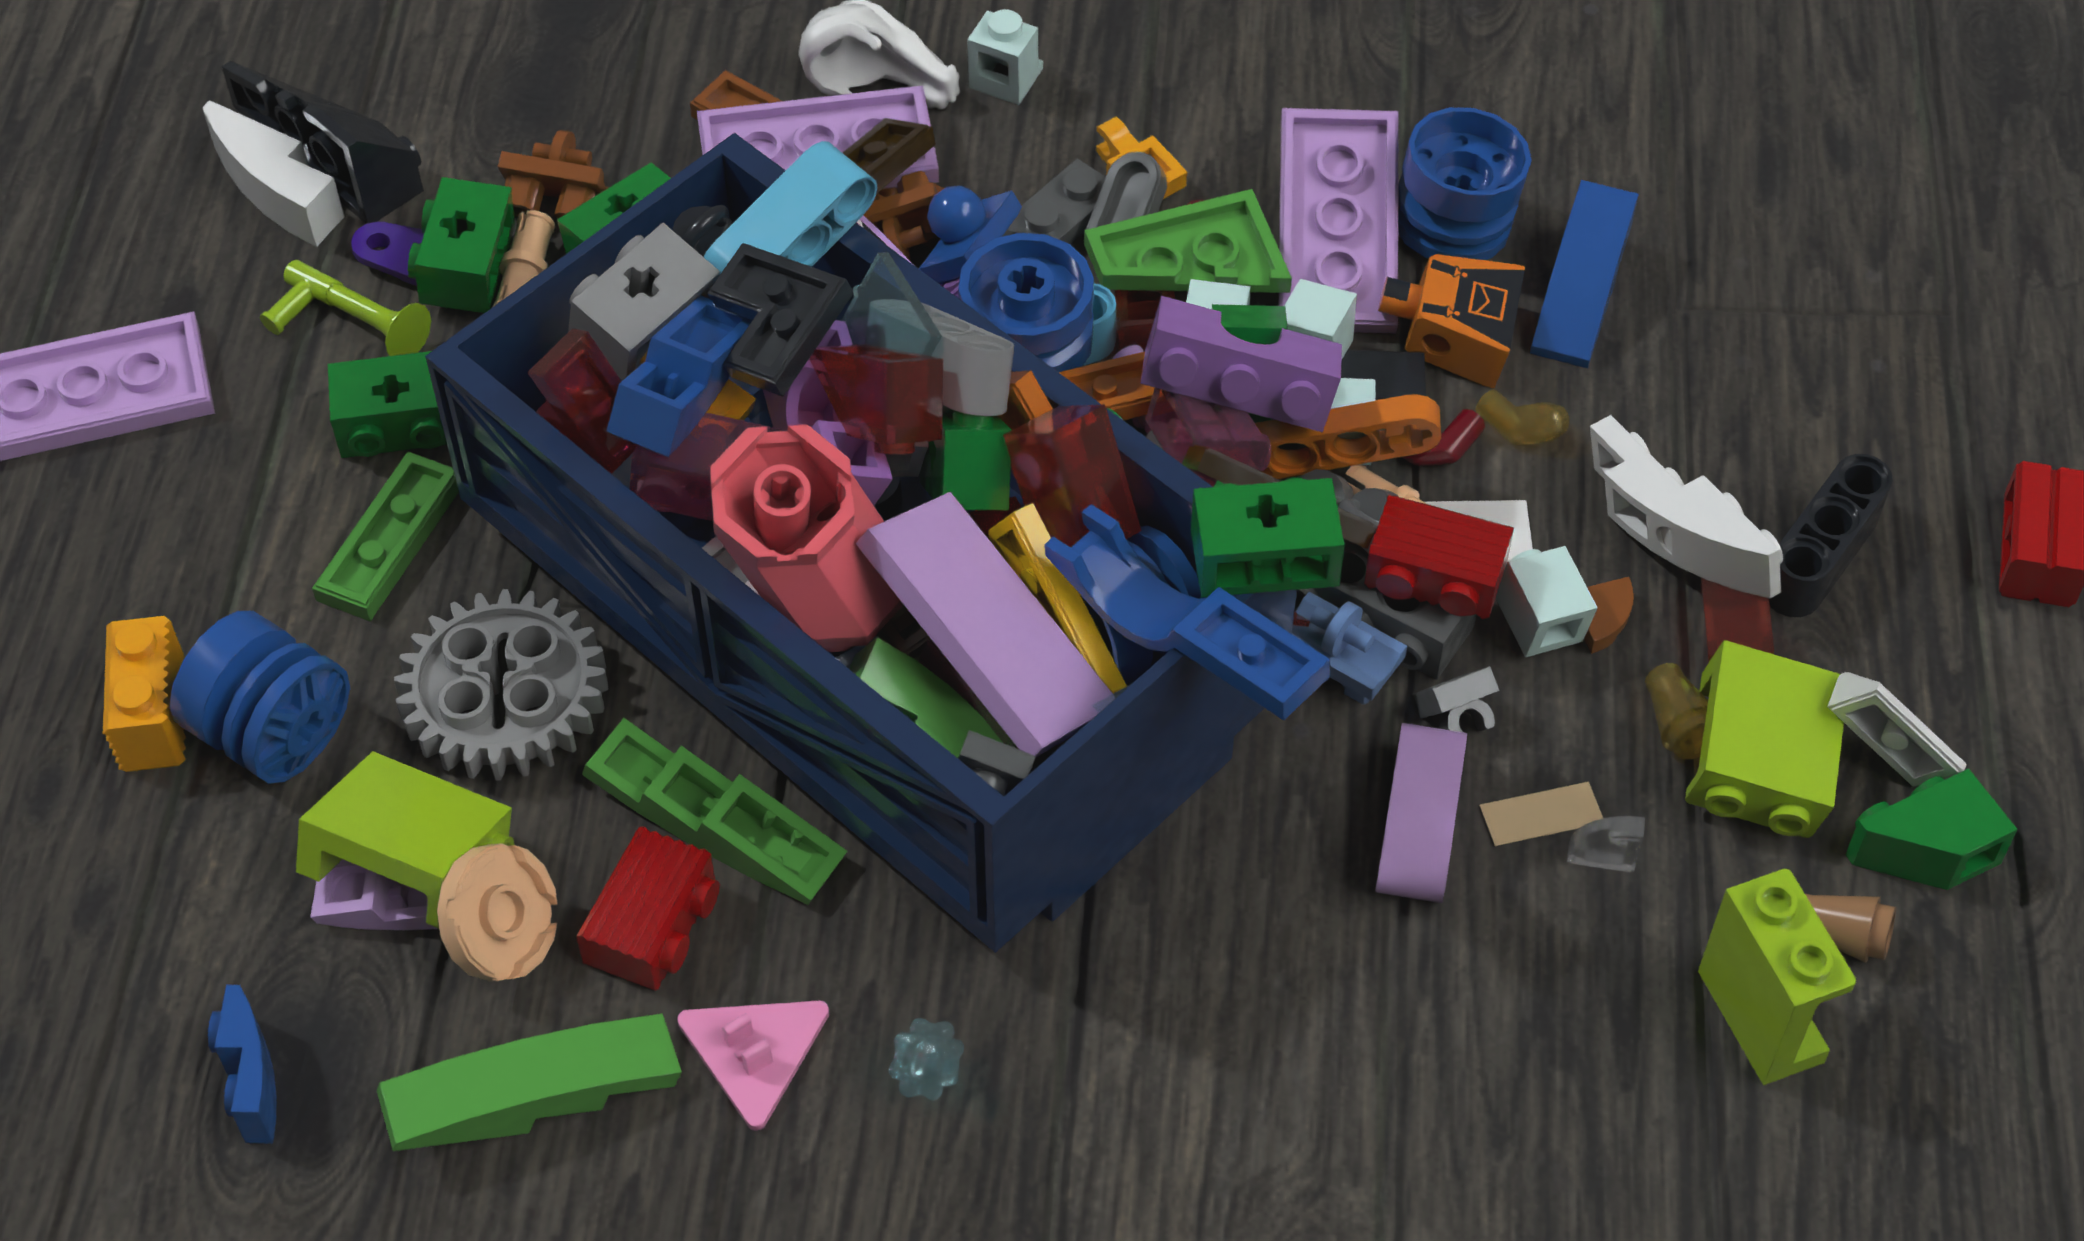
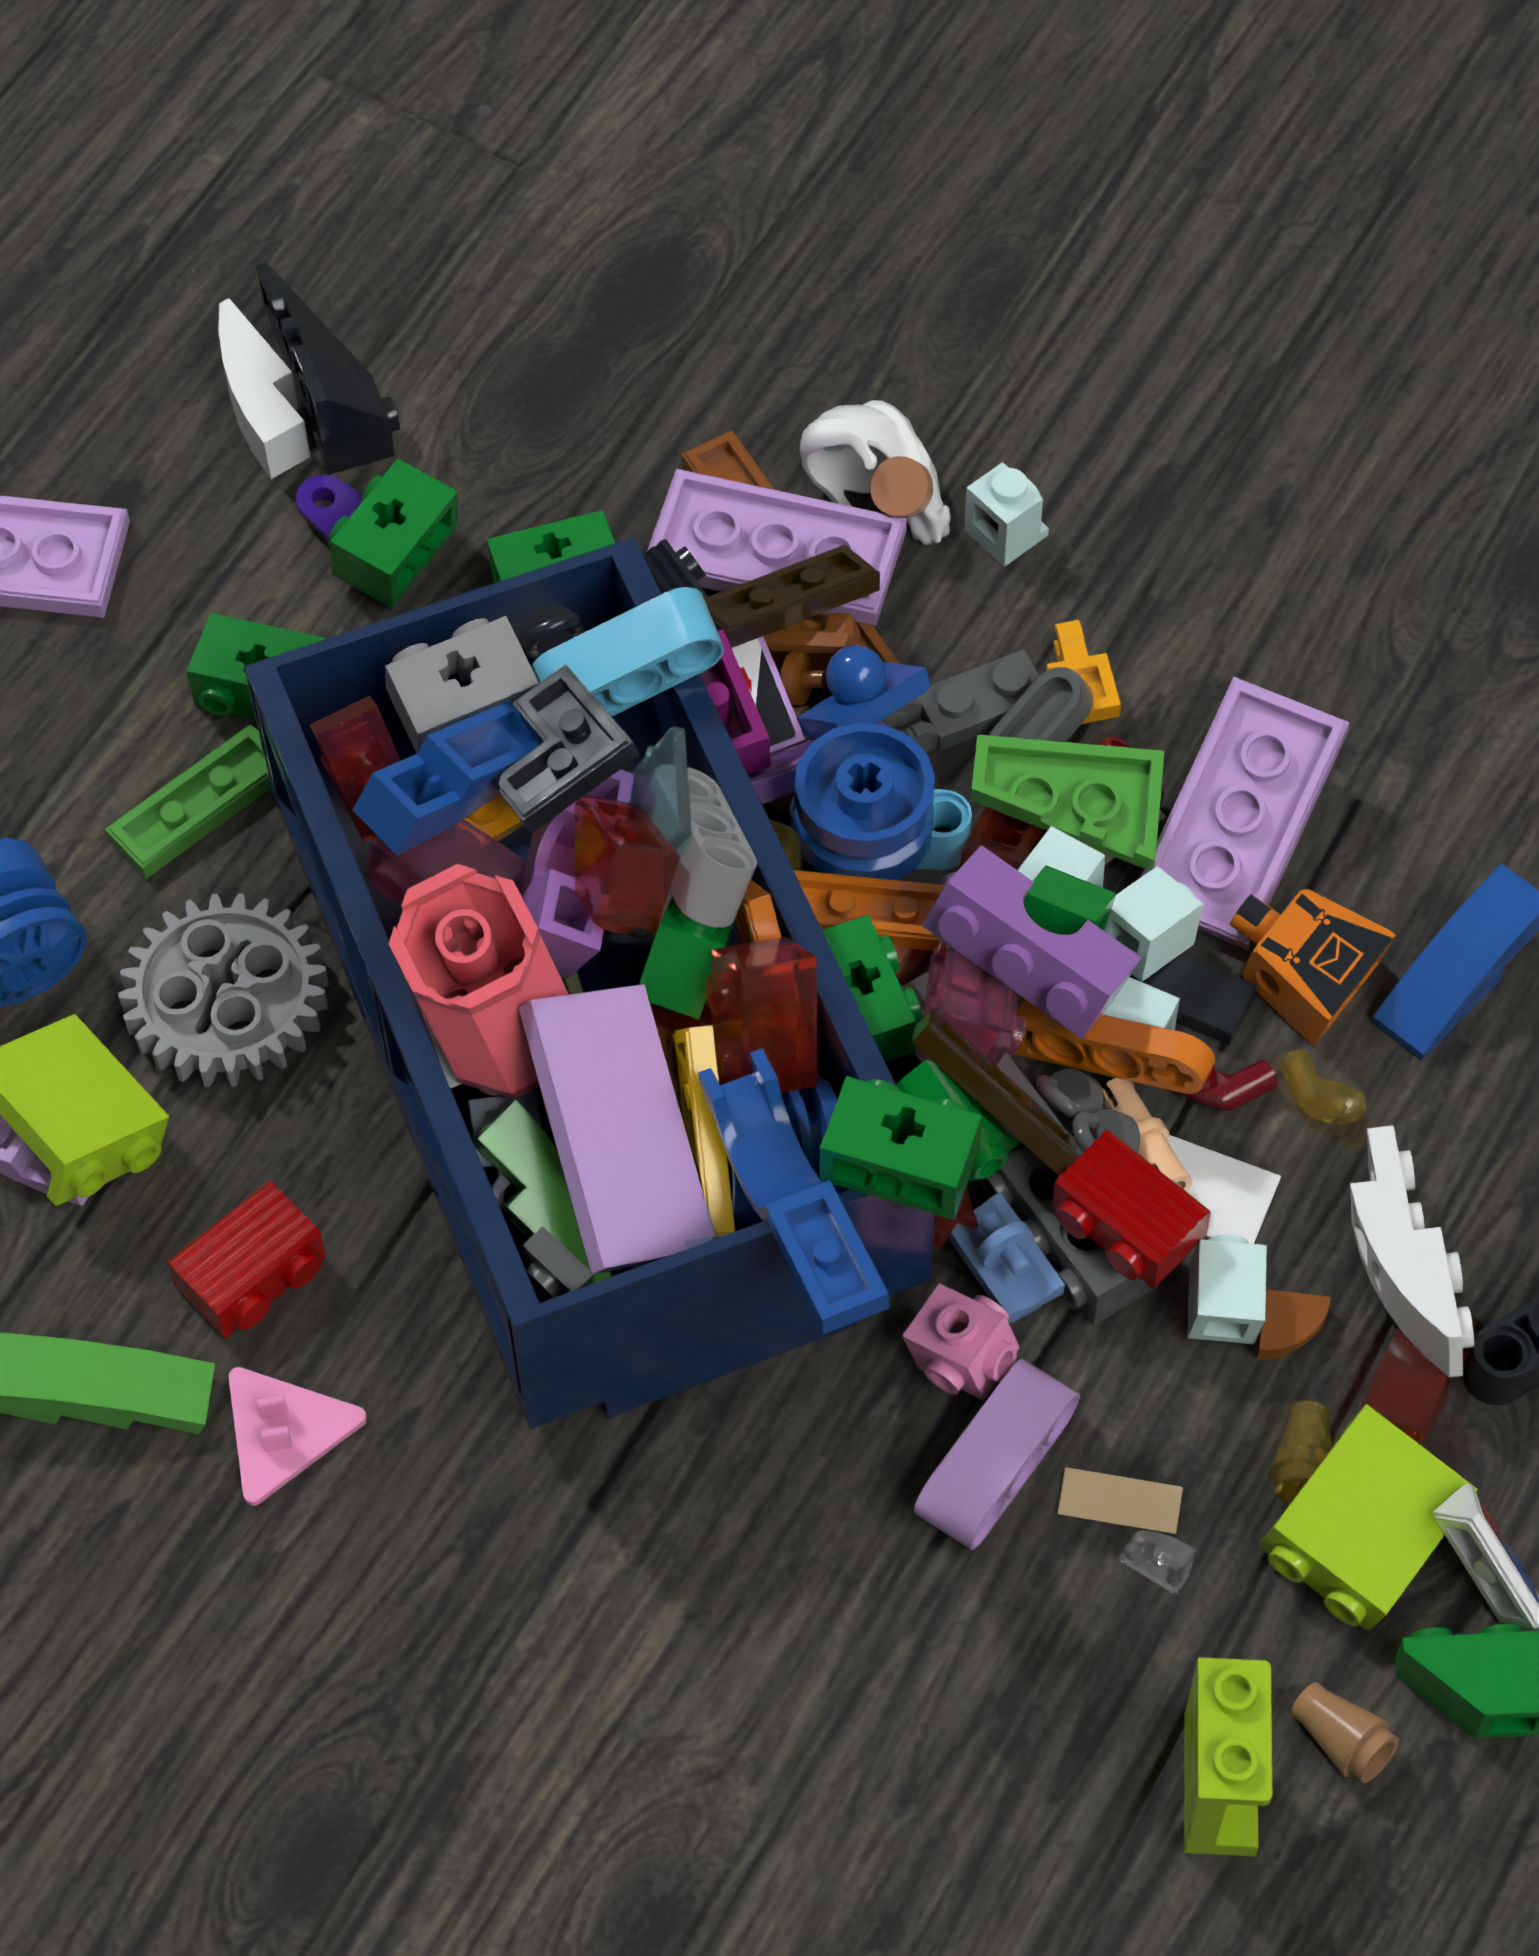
camera: 25 degrees right, 5 degrees up
lime piece [260,260,431,356] -> none
light nougat tile [437,844,557,981] -> none
light nougat pin [493,210,555,307] -> none
dark orange hips [497,130,609,219] -> none
bright green slope [582,718,847,905] -> none
clear light blue plant [888,1018,964,1101] -> none
blue wheel [1398,107,1532,260] -> none
tile [1411,666,1500,732] -> none
none -> nougat tile [870,456,933,518]
none -> bright pink brick [902,1283,1020,1401]

